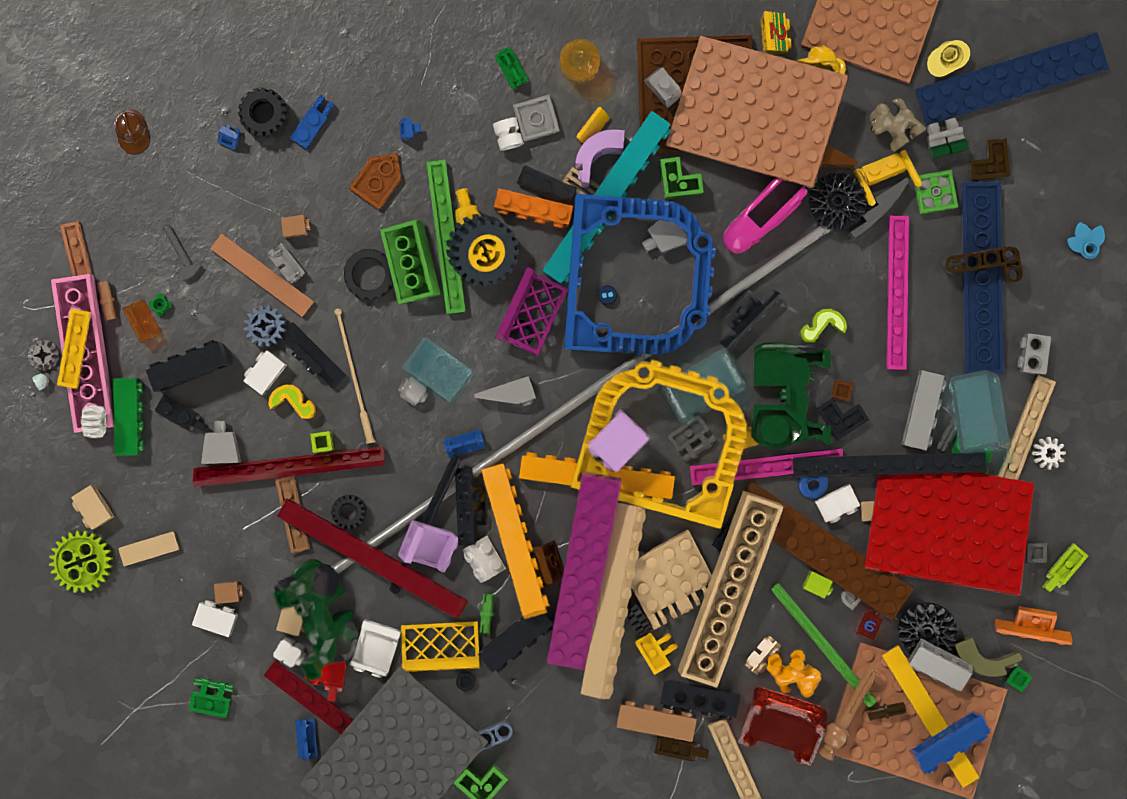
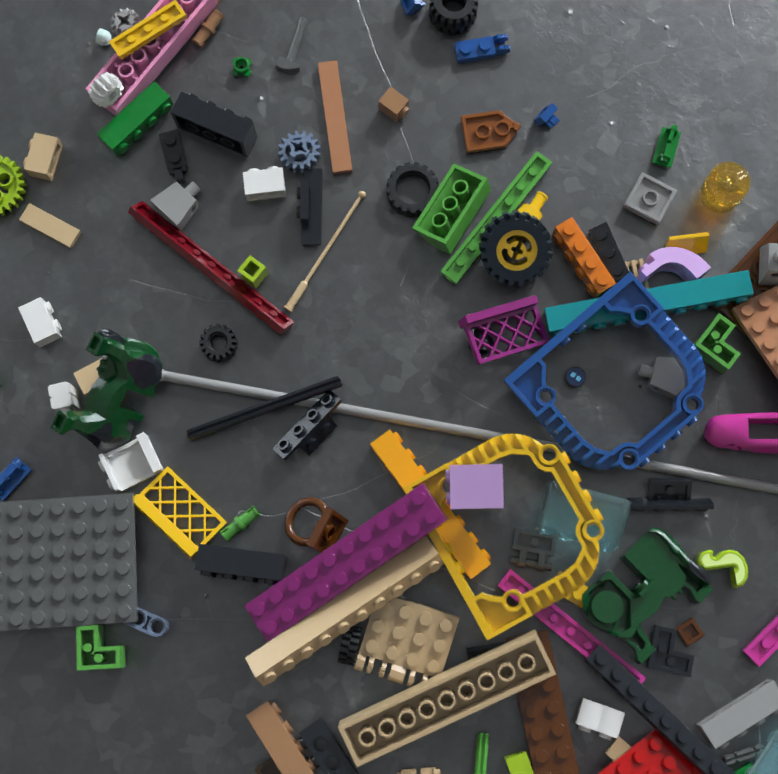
camera: 50 degrees right, 10 degrees down
clear orange hinge [122,300,162,343] -> none
medium nougat brick [214,581,244,604] -> none
dark red plate [263,660,354,735] -> none
light grey hinge [268,243,305,283] -> none
animal [268,384,316,419] -> none
medium nougat tile [275,476,310,553] -> none
dark red beam [277,498,469,619] -> none
red hinge [305,661,347,702] -> none
light grey head [398,377,428,405] -> none
lavender panel [398,520,458,573] -> none
clear light blue slope [402,336,472,402] -> none
blue hinge [444,429,485,458] -> none
black tile [456,671,475,691] -> none
white bracket [462,536,506,583] -> none
light grey slope [474,376,536,406] -> none
light orange brick [481,463,549,619] -> none
white wheel [493,117,524,151] -> none
yellow hinge [634,631,678,675] -> none
blue piece [798,477,828,499] -> none

